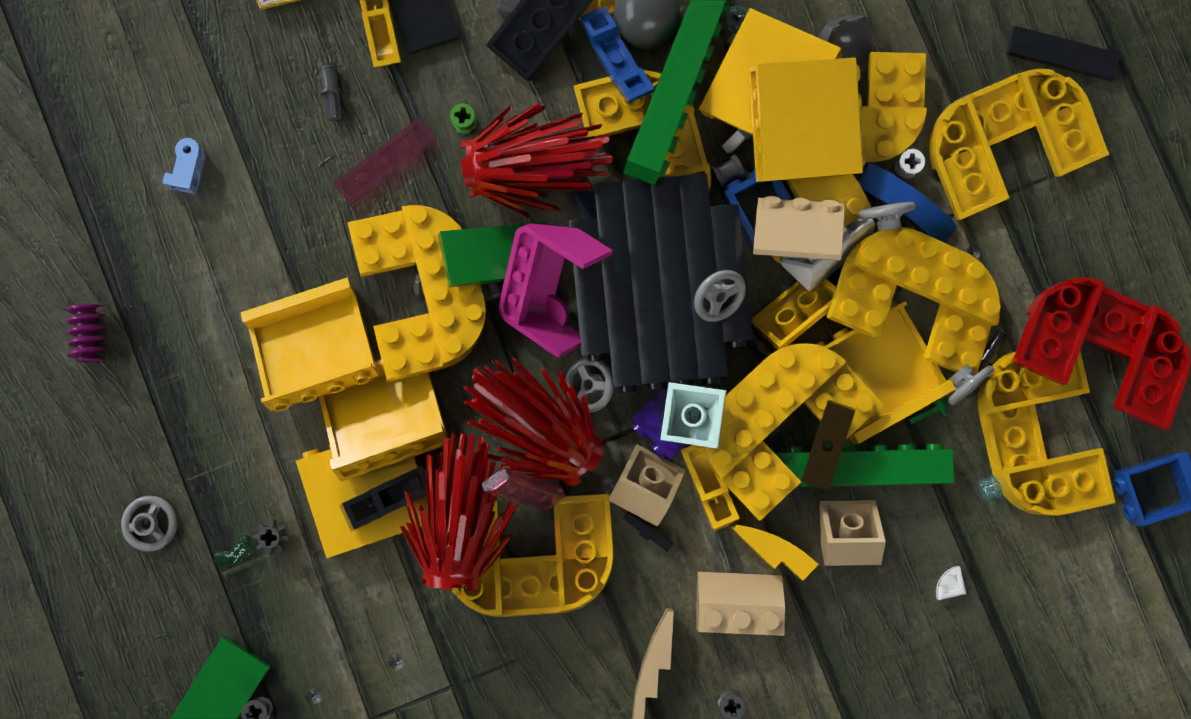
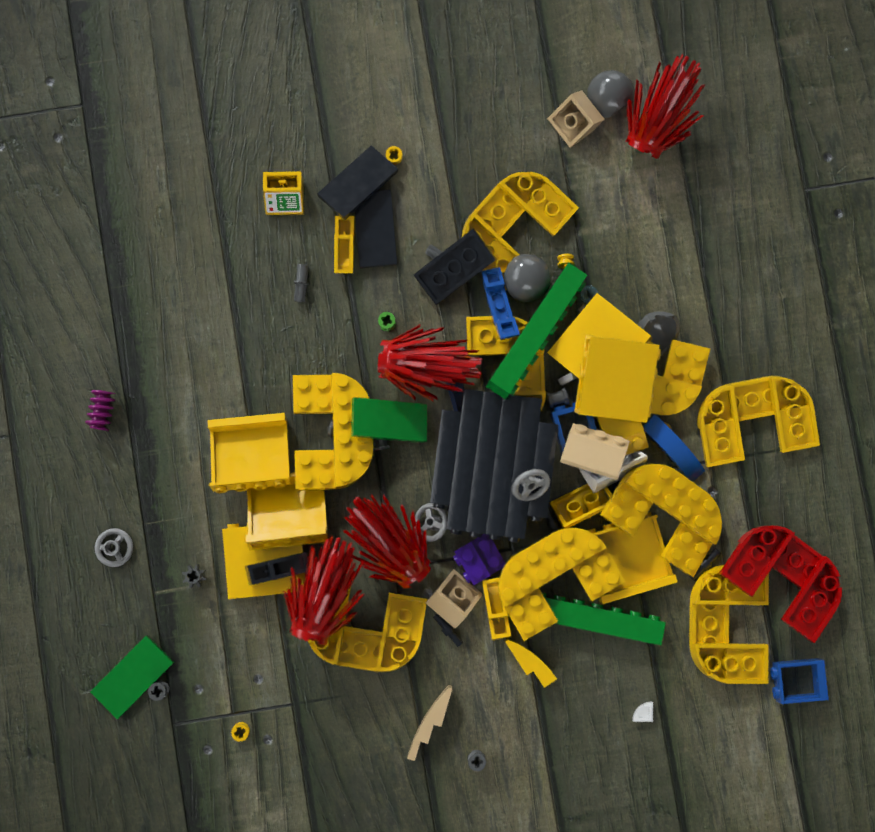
camera: 10 degrees right, 0 degrees up
light blue leg [162,138,205,195] -> none
clear green arm [215,535,253,565] -> none
clear pink tile [333,117,437,206] -> none
clear pink tile [481,467,565,511] -> none
dark pink windscreen [499,223,613,358] -> none
light aqua slope [660,382,726,448] -> none
tan slope [696,571,785,636] -> none
dark brown tile [801,400,856,490] -> none
tan slope [819,500,886,566] -> none
light grey piece [858,202,916,231] -> none
white bush [894,149,925,179] -> none
green piece [910,398,948,424] -> none
light grey piece [948,364,995,405] -> none
clear light blue bush [978,474,1002,502] -> none
black tile [1006,26,1121,82] -> none

